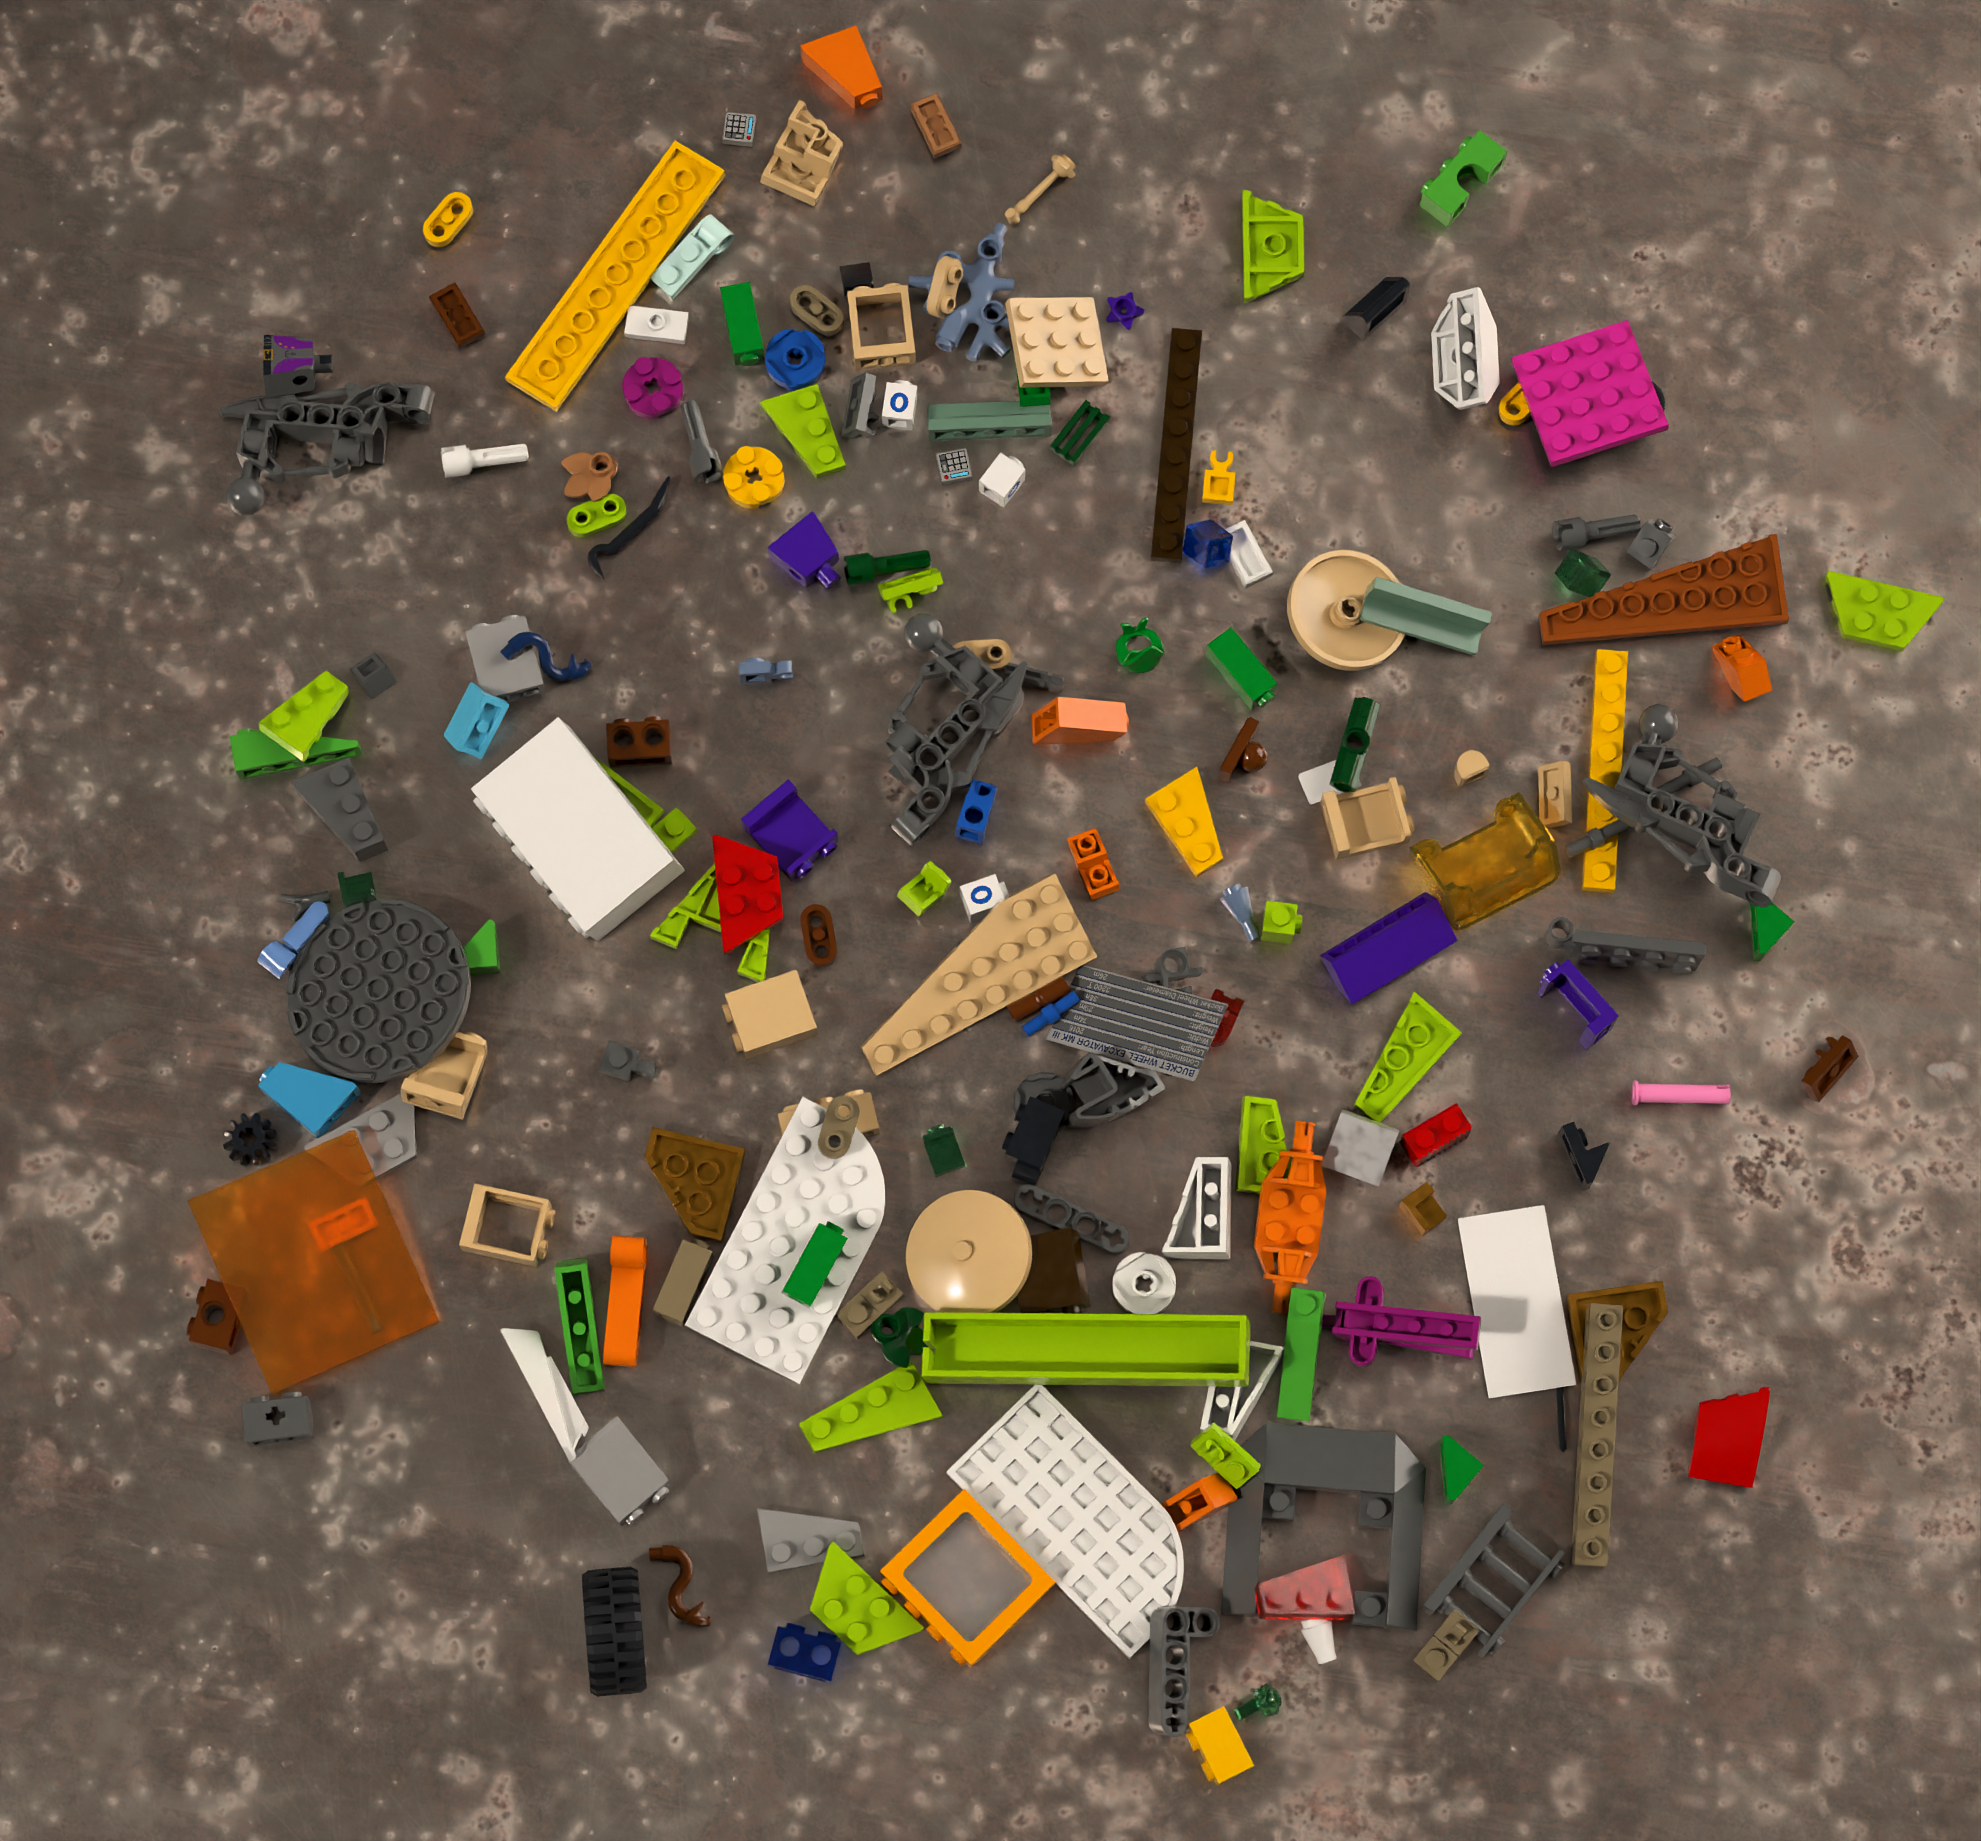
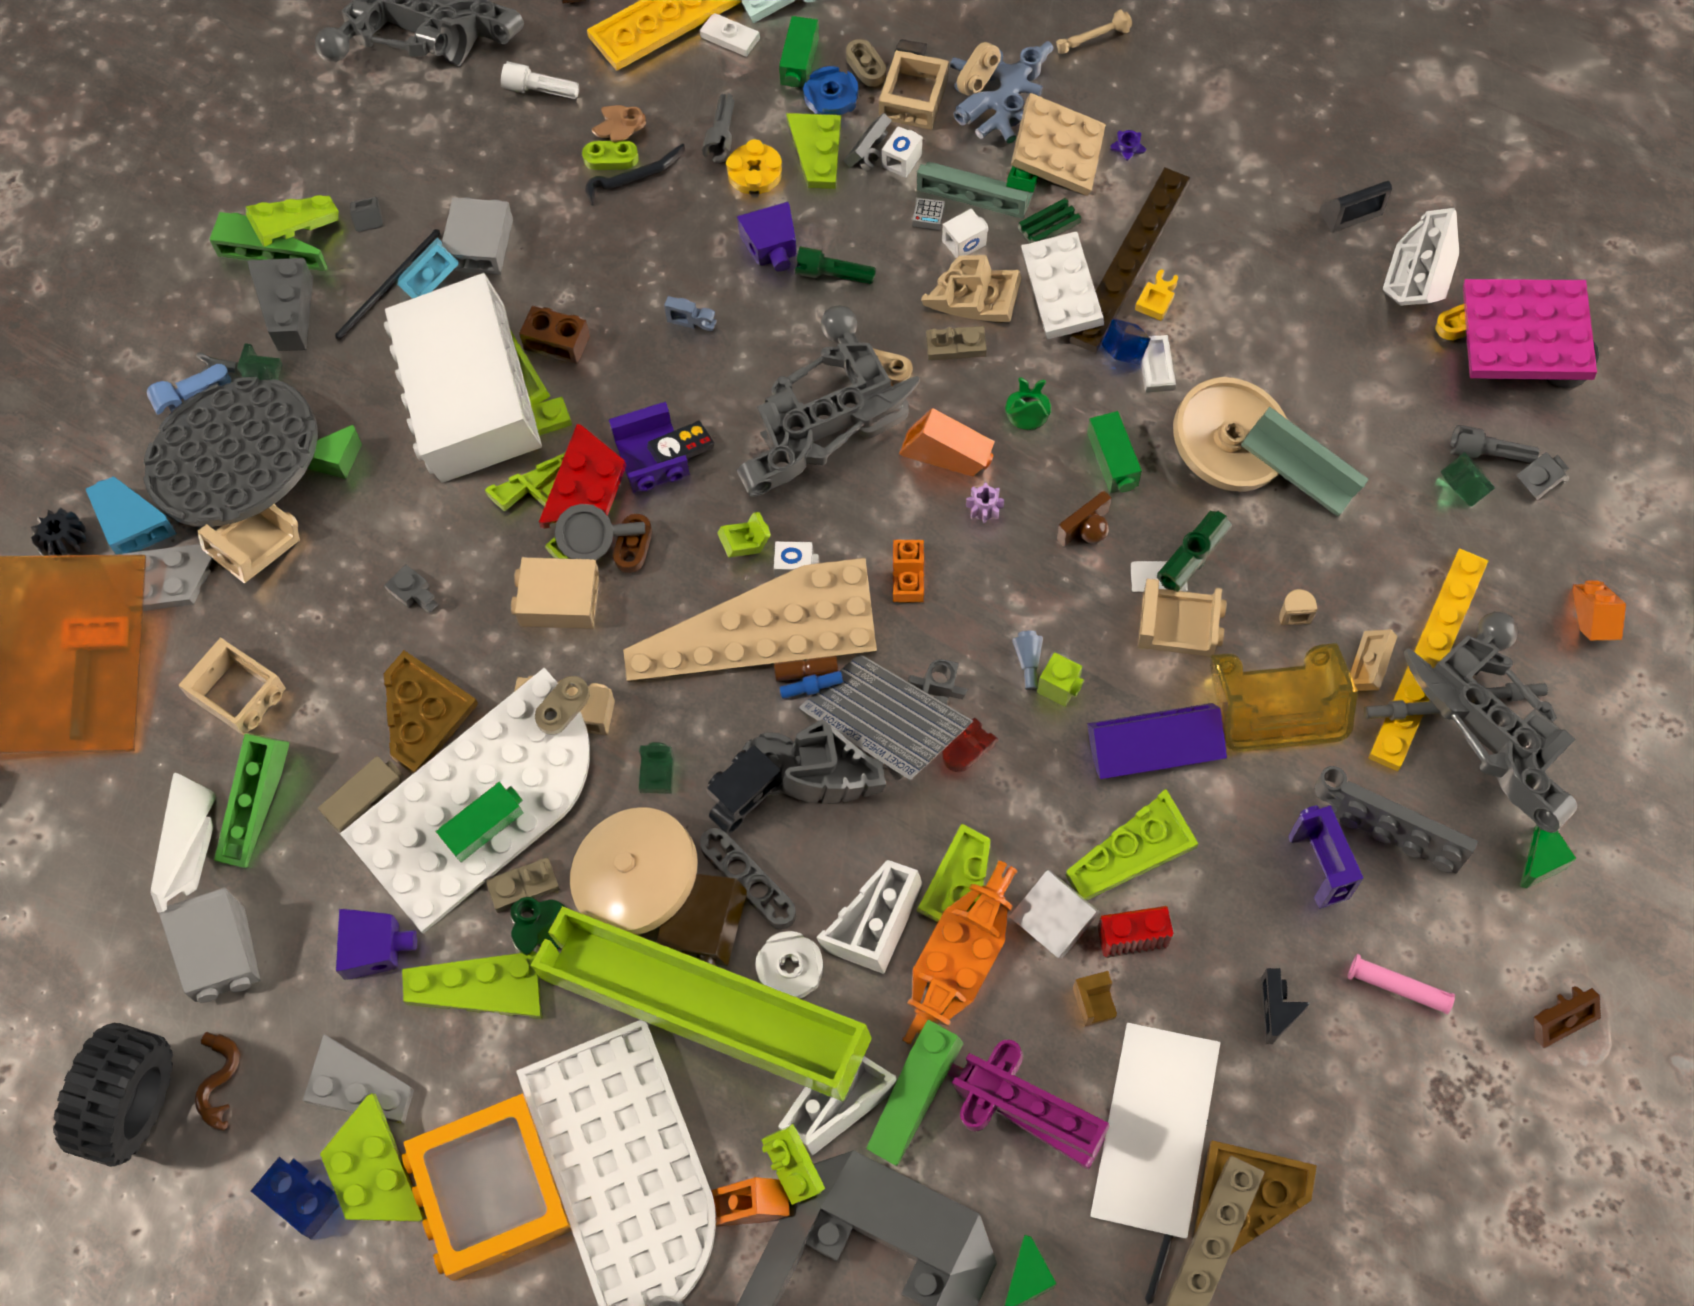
camera: 25 degrees right, 10 degrees down
dark blue animal [500,632,592,681] -> none
orange beam [603,1235,648,1367] -> none
magenta plate [622,357,684,419] -> none
lime plate [877,567,944,613] -> none
blue leg [955,779,997,845] -> none
dark grey axle [1004,663,1065,693] -> none
yellow wing [1145,767,1223,878] -> none
lime wing [1242,190,1304,303] -> none
bright green arch [1420,130,1508,227] -> none
dark orange wing [1539,534,1789,645] -> none
none -> black axle [335,229,440,339]
none -> dark purple torso [336,909,417,980]
none -> dark grey piece [555,504,645,560]
none -> tile [647,420,715,464]
none -> tan slope [921,255,1022,322]
none -> dark tan plate [926,326,987,361]
none -> lavender gear [966,483,1004,523]
none -> white plate [1021,231,1104,340]

